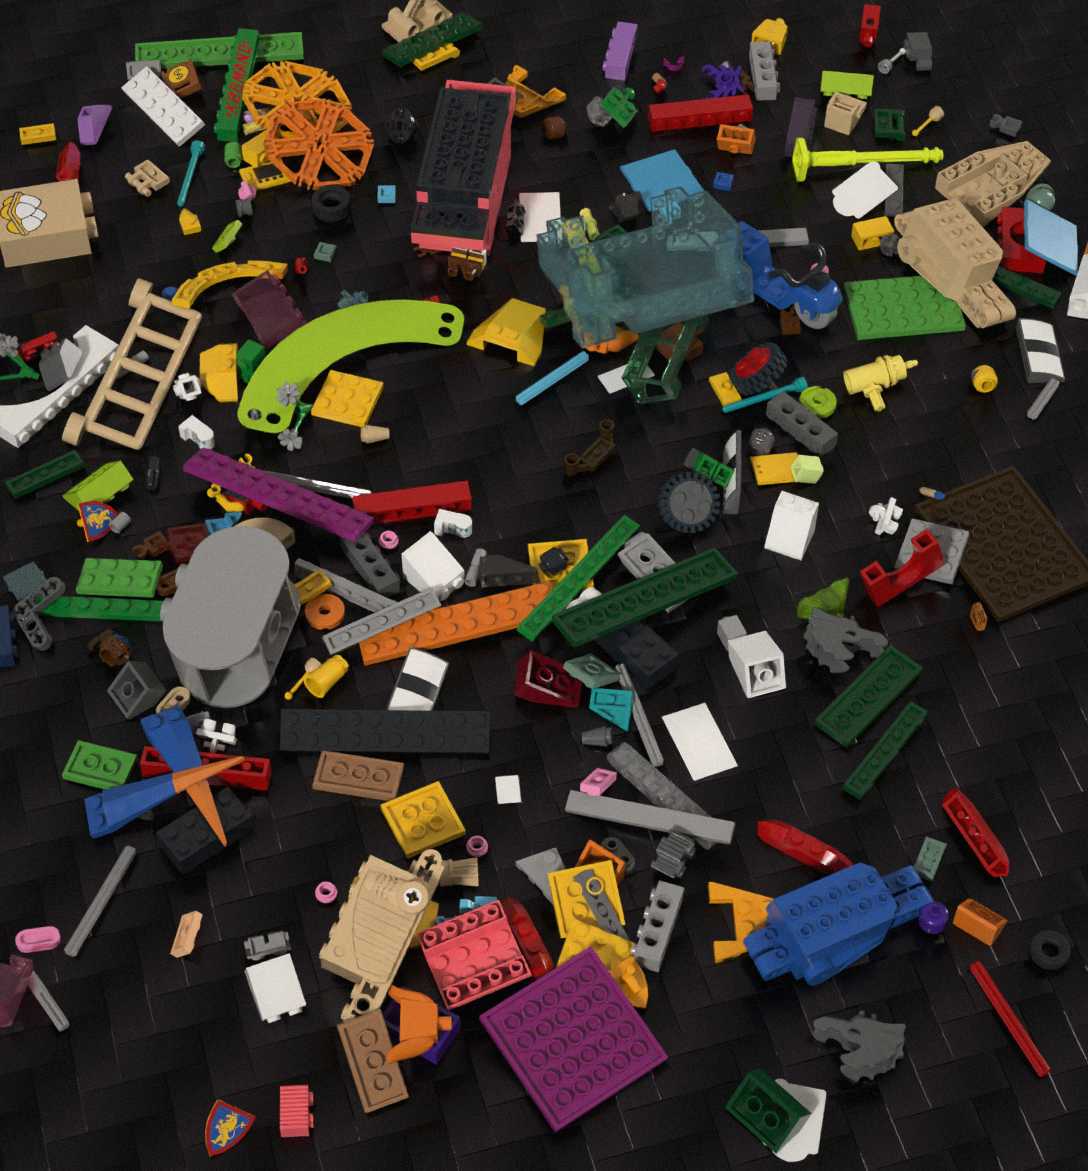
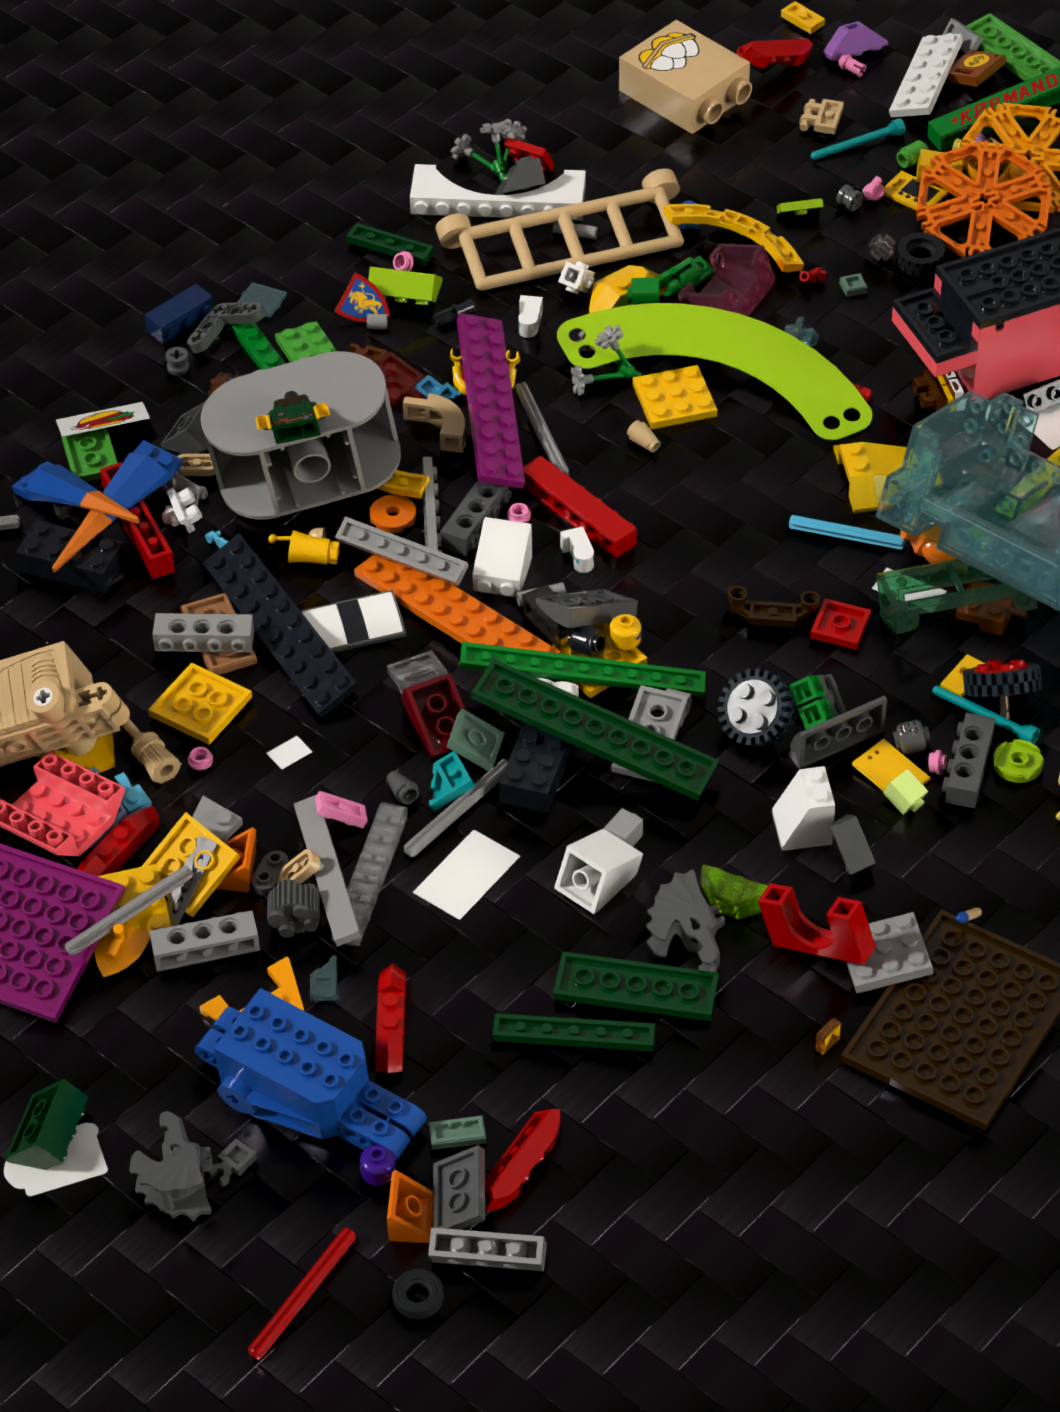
camera: 60 degrees right, 5 degrees down
yellow plate [179,209,201,235] -> none
white hips [869,497,903,535] -> none
none -> sticker [56,402,150,437]
none -> light grey axle [65,866,193,956]
none -> light grey brick [152,613,254,653]
none -> dark grey wheel [166,347,190,375]
none -> medium azure piece [205,531,229,548]
none -> dark grey plate [208,1139,257,1187]
none -> dark green torso [255,391,330,444]
none -> tan plate [278,849,320,884]
none -> clear light blue tile [310,956,337,1001]
none -> clear plate [387,650,448,695]
none -> bright pink plate [393,251,414,271]
none -> light grey brick [428,1227,547,1271]
none -> dark grey plate [433,1145,485,1230]
none -> dark grey slope [536,589,638,628]
none -> yellow head [610,614,641,650]
none -> green plate [657,255,714,296]
none -> red plate [810,598,871,650]
none -> dark grey hinge [828,814,876,875]
none -> bright pink pin [838,54,866,77]
none -> flat silver gear [869,234,896,261]
none -> bright pink plate [929,750,947,775]

